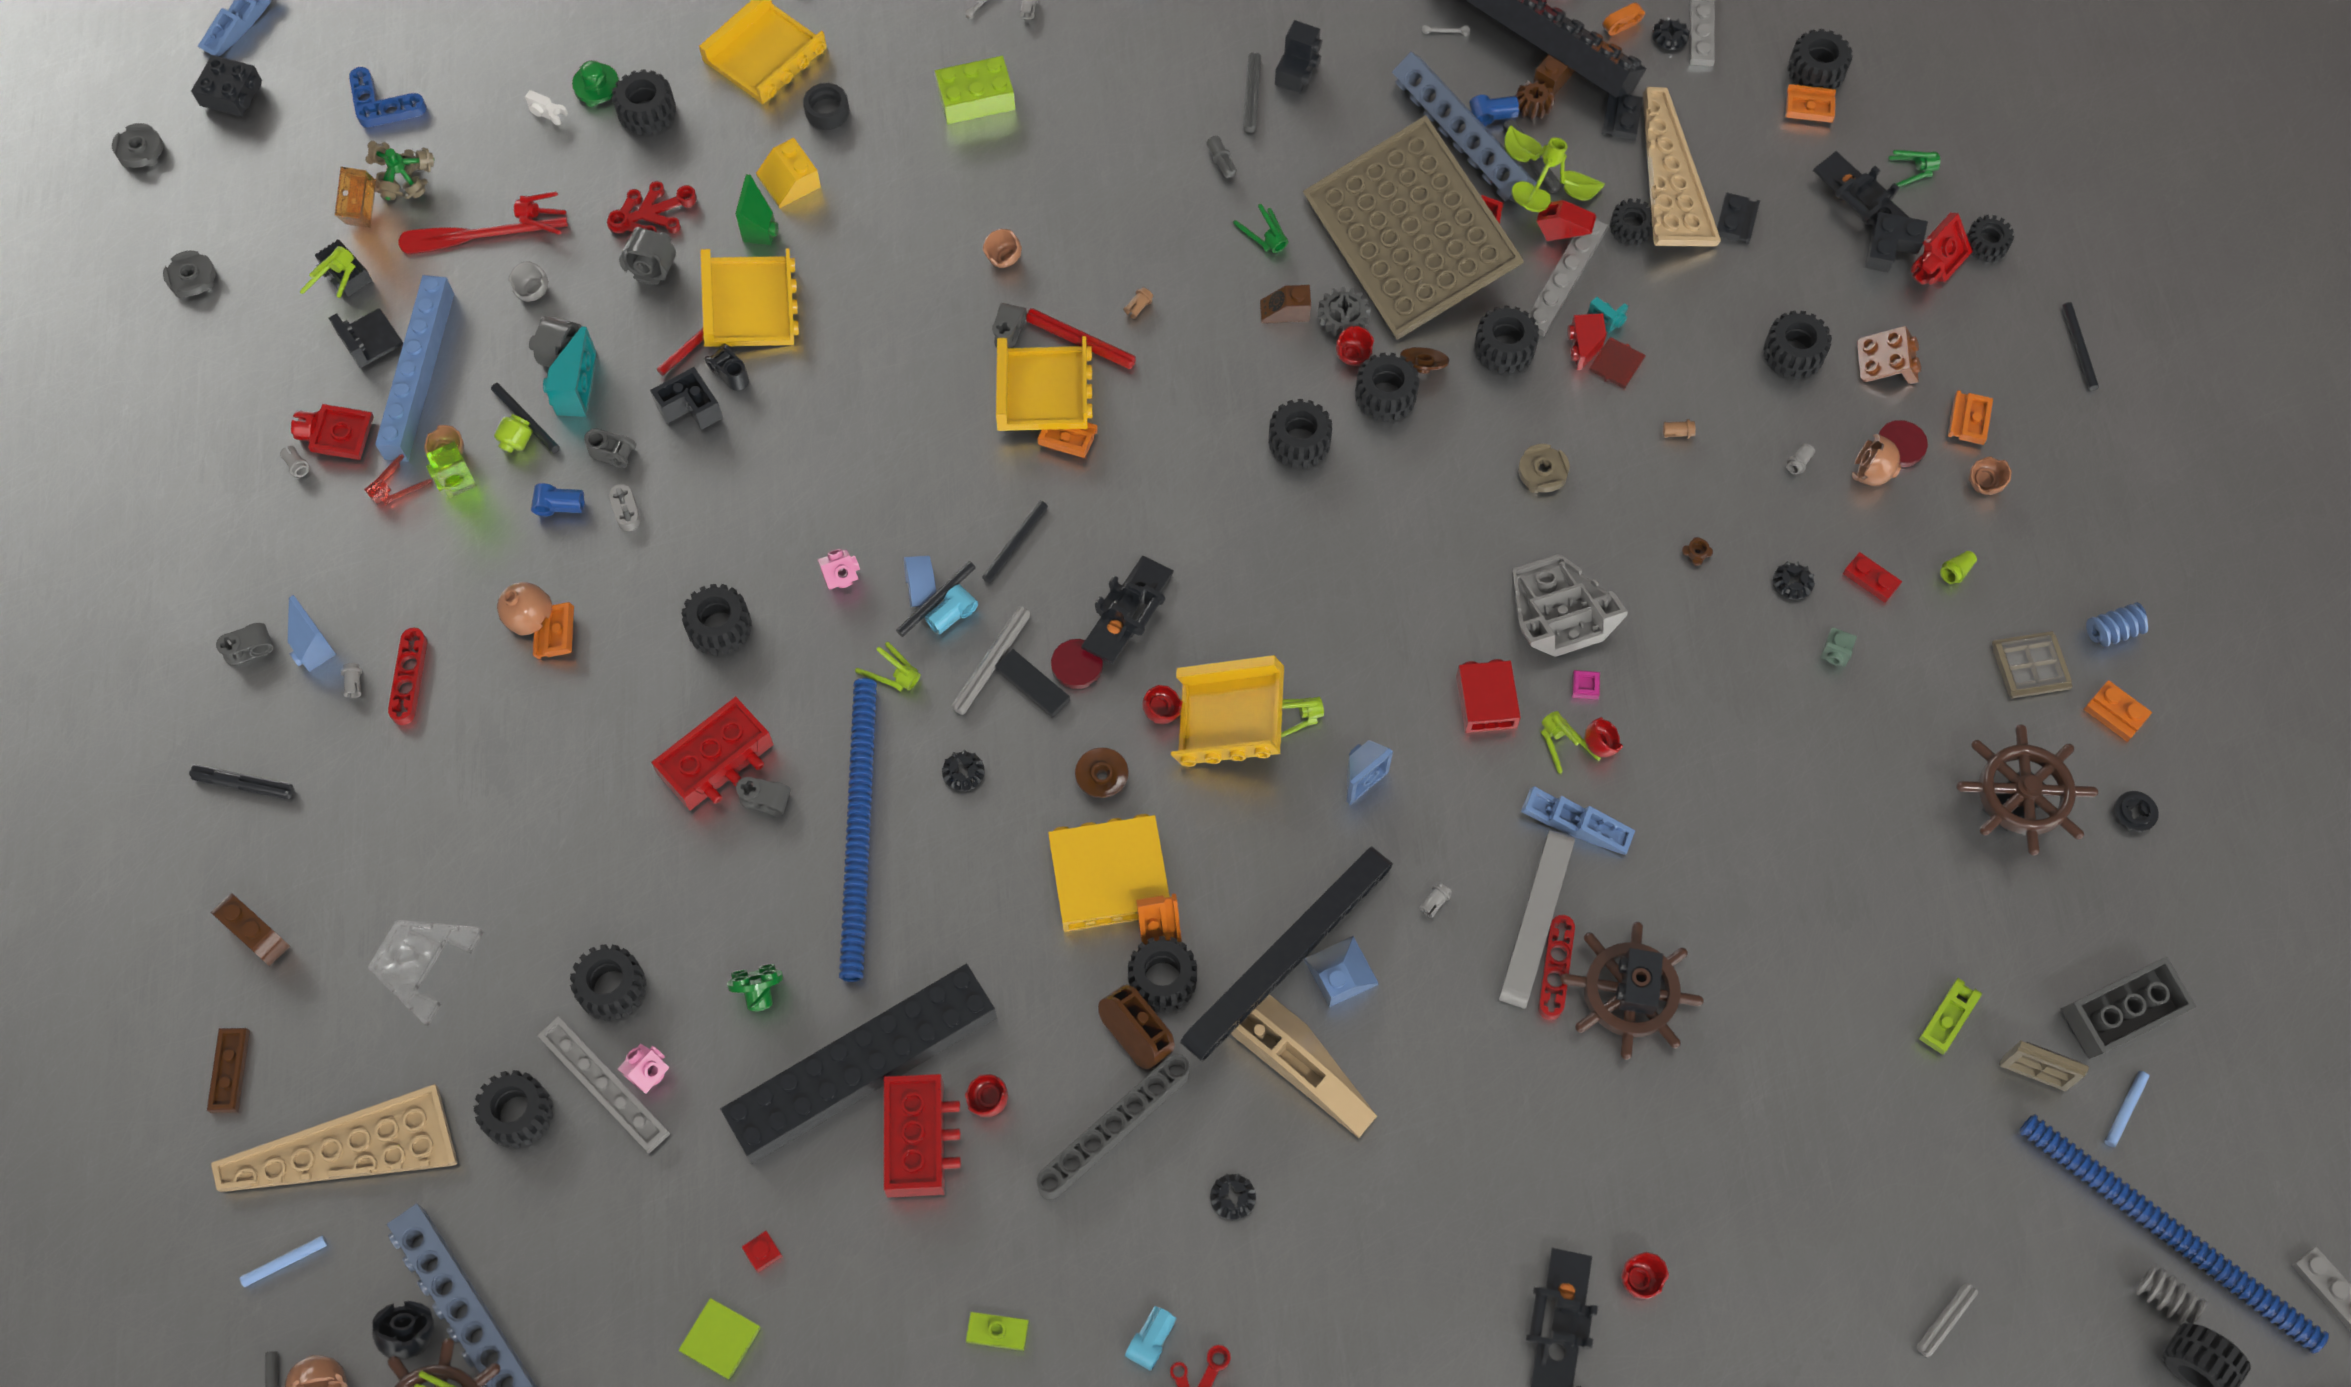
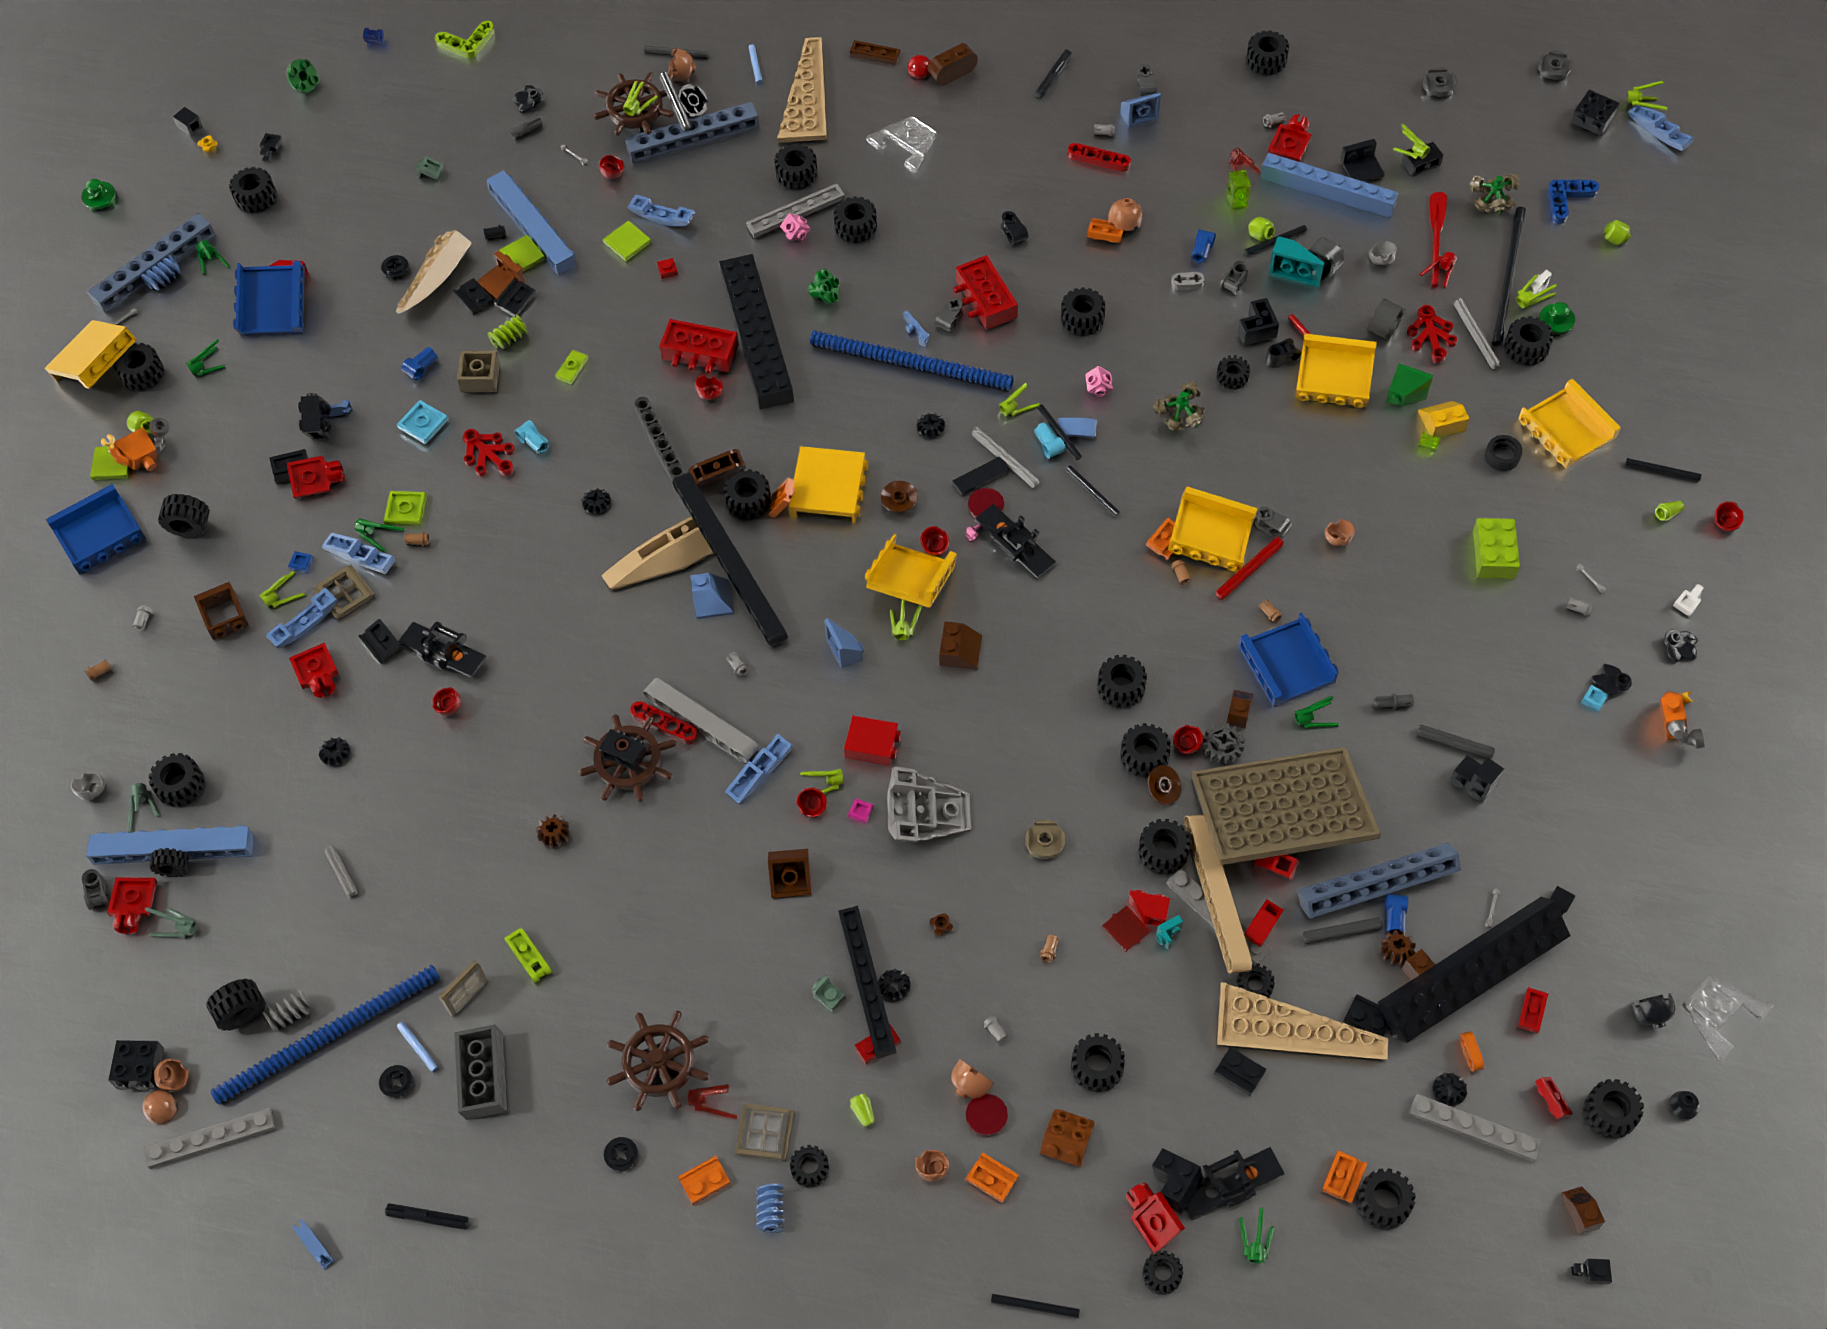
camera: 110 degrees right, 5 degrees down
clear orange window [335,167,376,228] -> none
nougat hair [424,425,464,465] -> none
lime plant [1504,125,1605,212] -> none
none -> black gear [379,1065,413,1099]
none -> black axle [385,1203,470,1230]
none -> reddish brown gear [536,814,571,849]
none -> medium blue slope [628,194,695,226]
none -> dark grey axle [659,71,691,131]
none -> clear red plant [688,1084,737,1119]
none -> reddish brown slope [768,849,812,898]
none -> black tyre [790,1145,829,1188]
none -> black plate [838,906,897,1059]
none -> medium blue piece [903,310,930,347]
none -> red hair [907,55,931,79]
none -> reddish brown slope [939,621,982,670]
none -> bright pink hand [966,524,982,541]
none -> black piece [1001,211,1028,245]
none -> dark tan plant [1154,381,1205,431]
none -> medium nougat pin [1172,560,1191,585]
none -> tan beam [1184,814,1252,973]
none -> black tyre [1217,355,1250,390]
none -> blue panel [1238,612,1339,707]
none -> black tyre [1246,30,1289,75]
none -> clear neon green bush [1418,431,1441,452]
none -> light grey axle [1454,298,1501,369]
none -> black piece [1492,206,1526,347]
none -> lime plant [1516,274,1557,309]
none -> lime head [1603,220,1631,246]
none -> lime plant [1627,81,1667,110]

